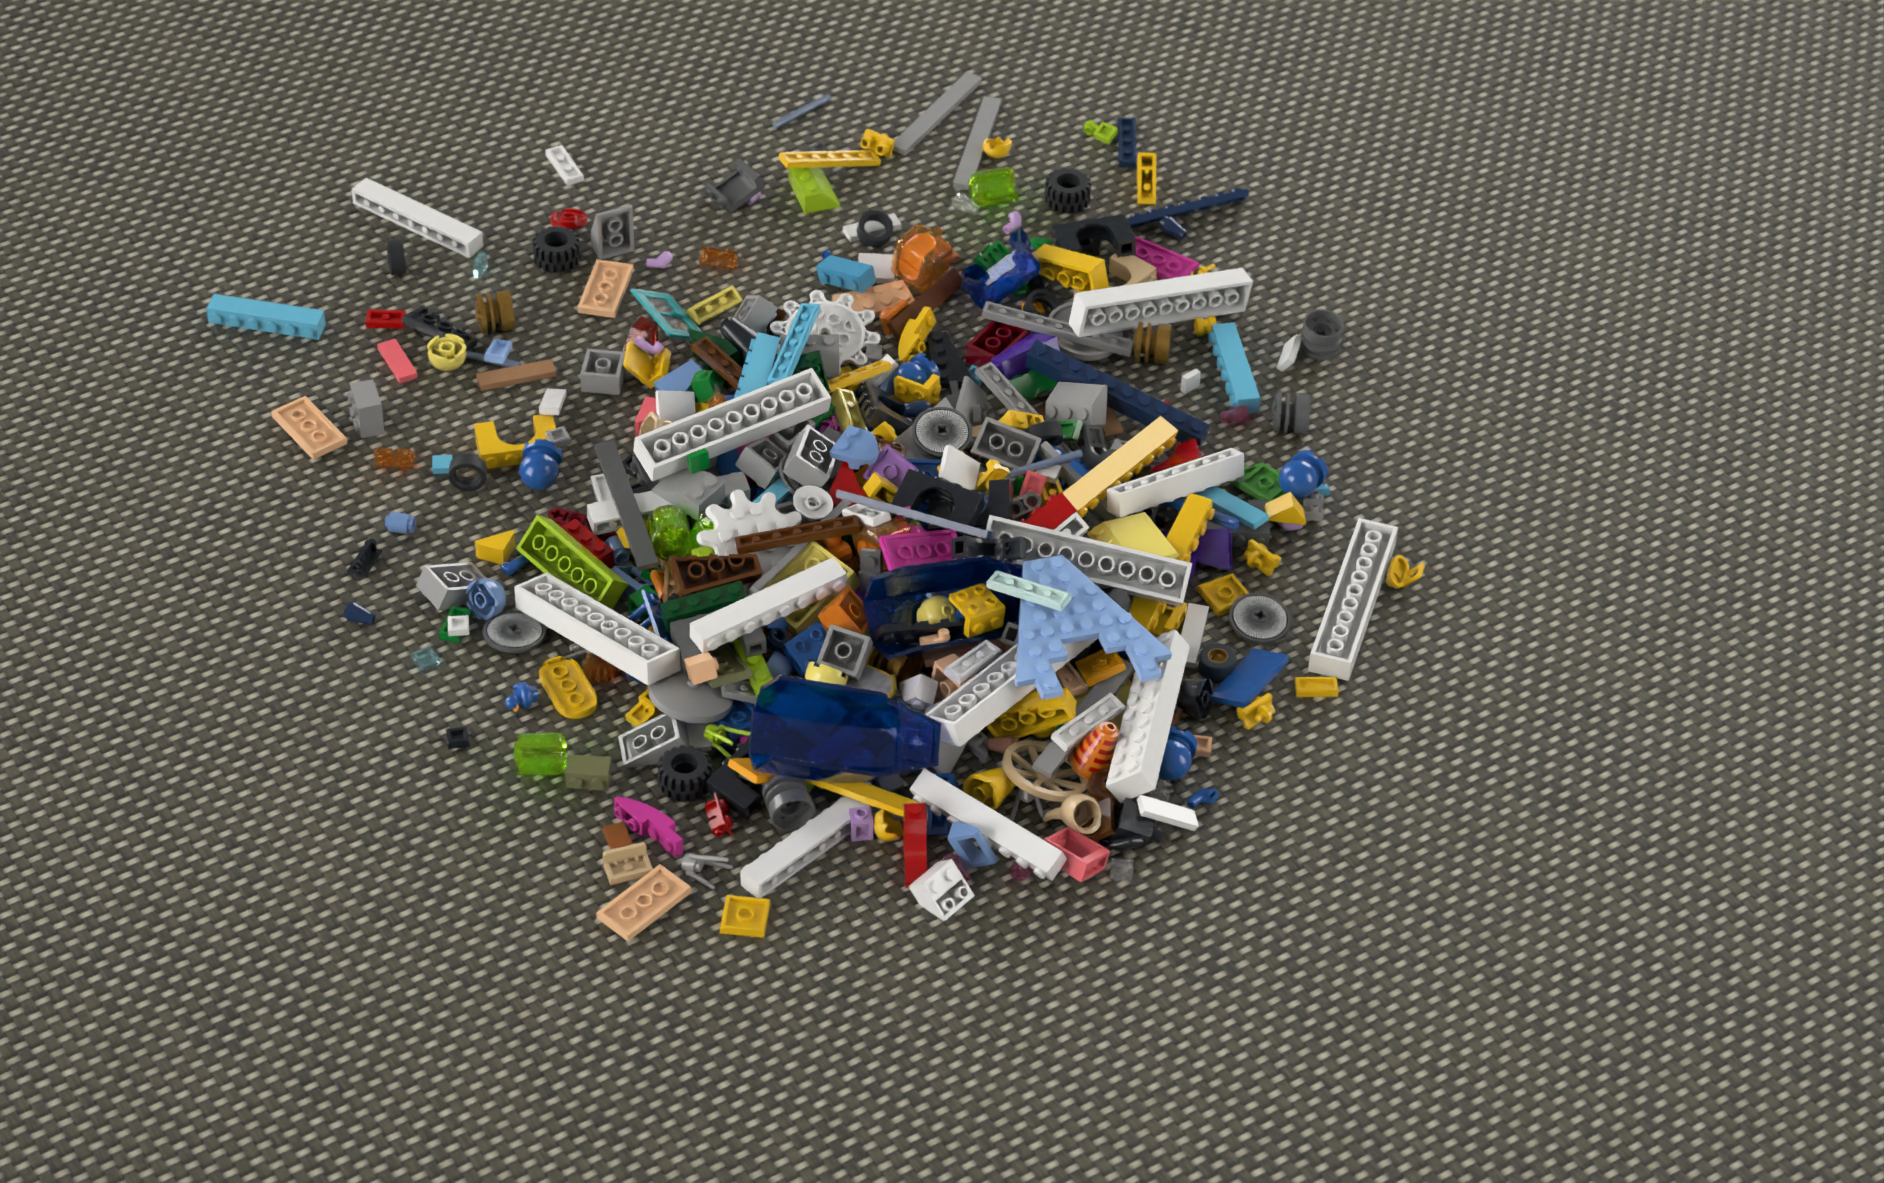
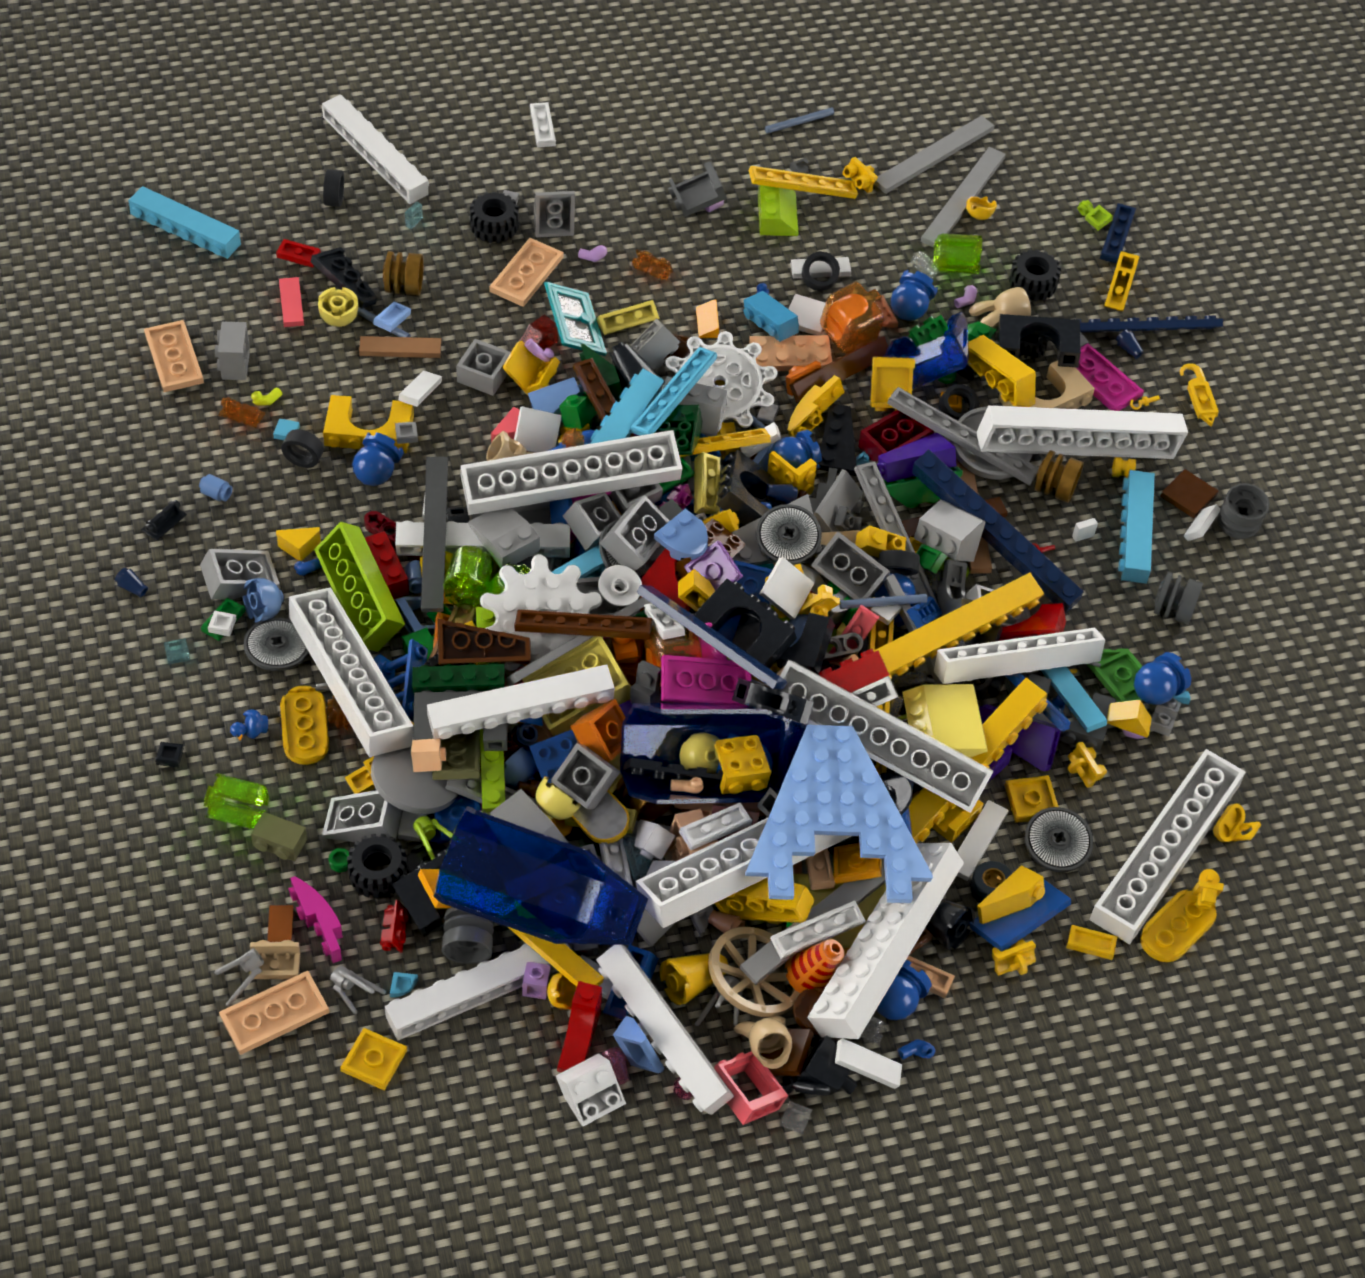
camera: 15 degrees right, 10 degrees up
red tile [550,208,587,229] -> none
green tile [687,448,710,474] -> none
light aqua tile [986,570,1071,612] -> none
clear pink cone [1220,404,1250,424] -> none
none -> light grey plant [215,948,264,1007]
none -> neon yellow arm [251,387,283,406]
none -> green tile [328,848,349,872]
none -> medium azure tile [390,972,418,997]
none -> light orange slope [696,300,719,338]
none -> yellow panel [870,357,915,411]
none -> blue tile [890,270,938,321]
none -> tan piece [969,287,1031,328]
none -> yellow slope [977,865,1045,924]
none -> yellow tile [1140,889,1217,962]
none -> reddish brown tile [1160,469,1219,519]
none -> yellow plate [1179,364,1219,427]
none -> yellow hips [1192,869,1224,910]

